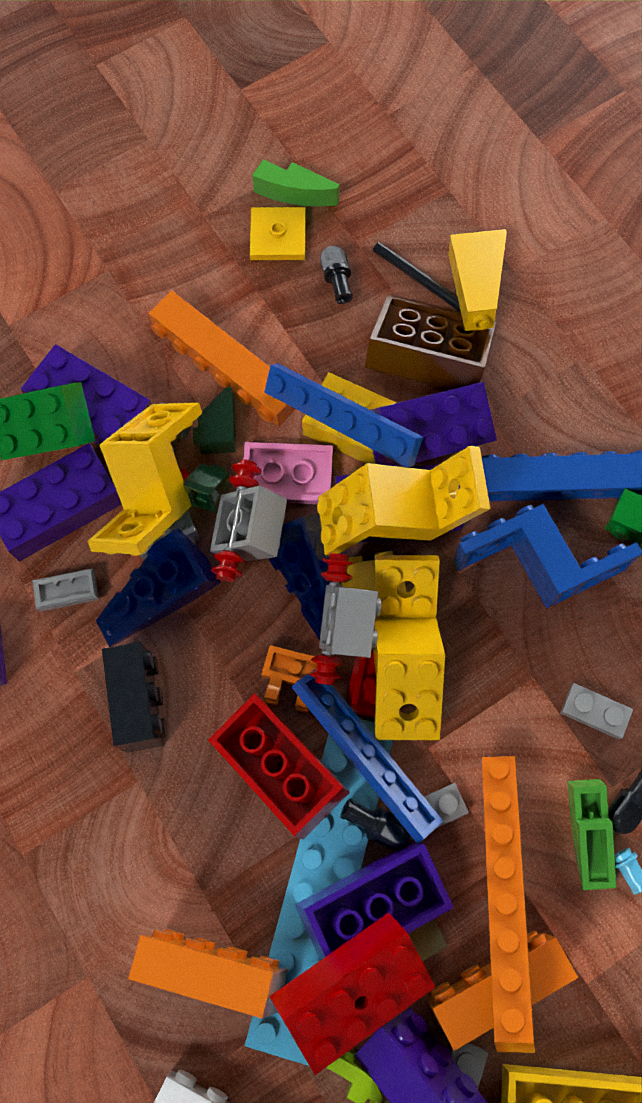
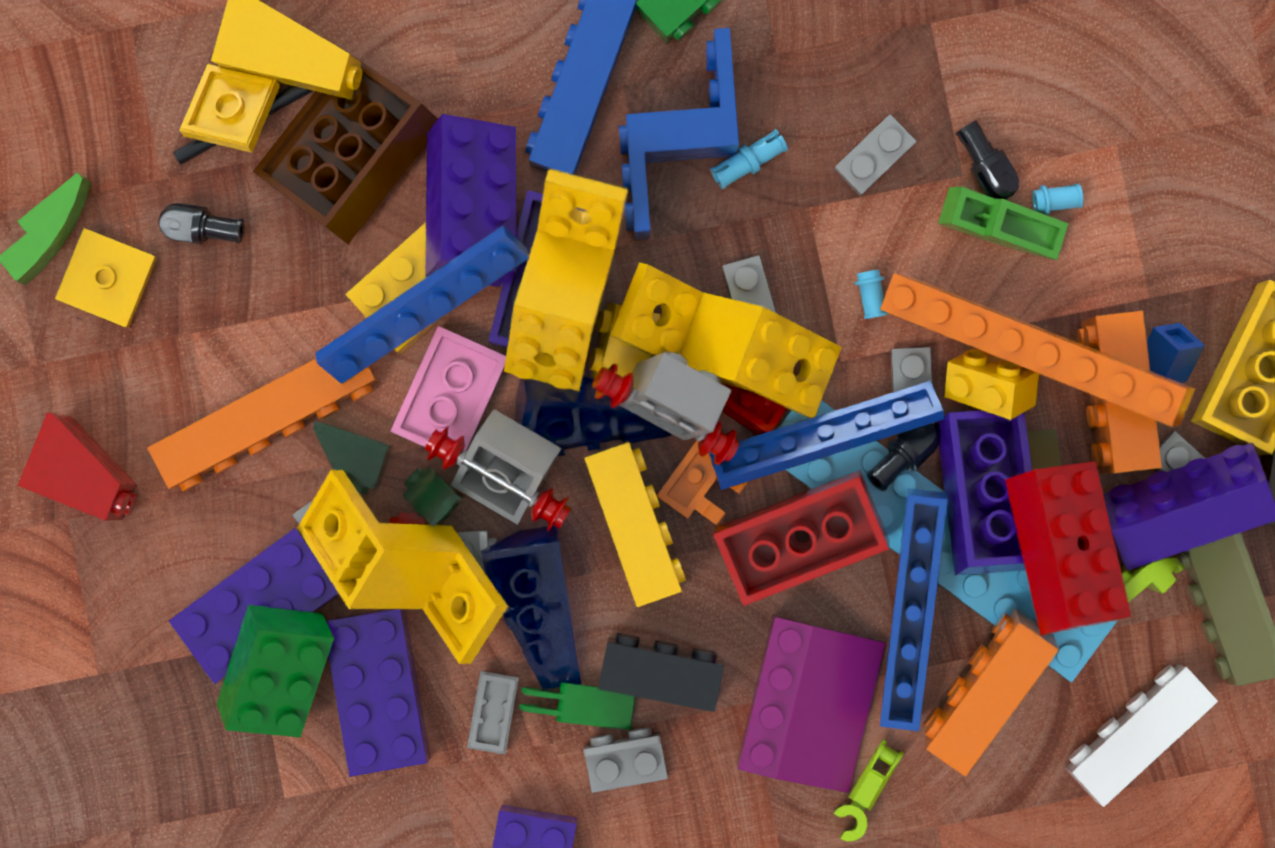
camera: 70 degrees left, 15 degrees up
none -> red slope [17,412,138,521]
none -> yellow plate [179,64,280,153]
none -> green arm [519,682,635,730]
none -> light grey bracket [583,727,668,793]
none -> yellow brick [584,442,686,607]
none -> medium azure pin [710,129,788,190]
none -> light grey plate [722,255,776,313]
none -> magenta slope [736,615,885,793]
none -> lime piece [833,739,904,842]
none -> medium azure pin [854,269,888,319]
none -> blue brick [880,488,948,731]
none -> yellow brick [944,348,1039,420]
none -> blue panel [1147,323,1205,383]

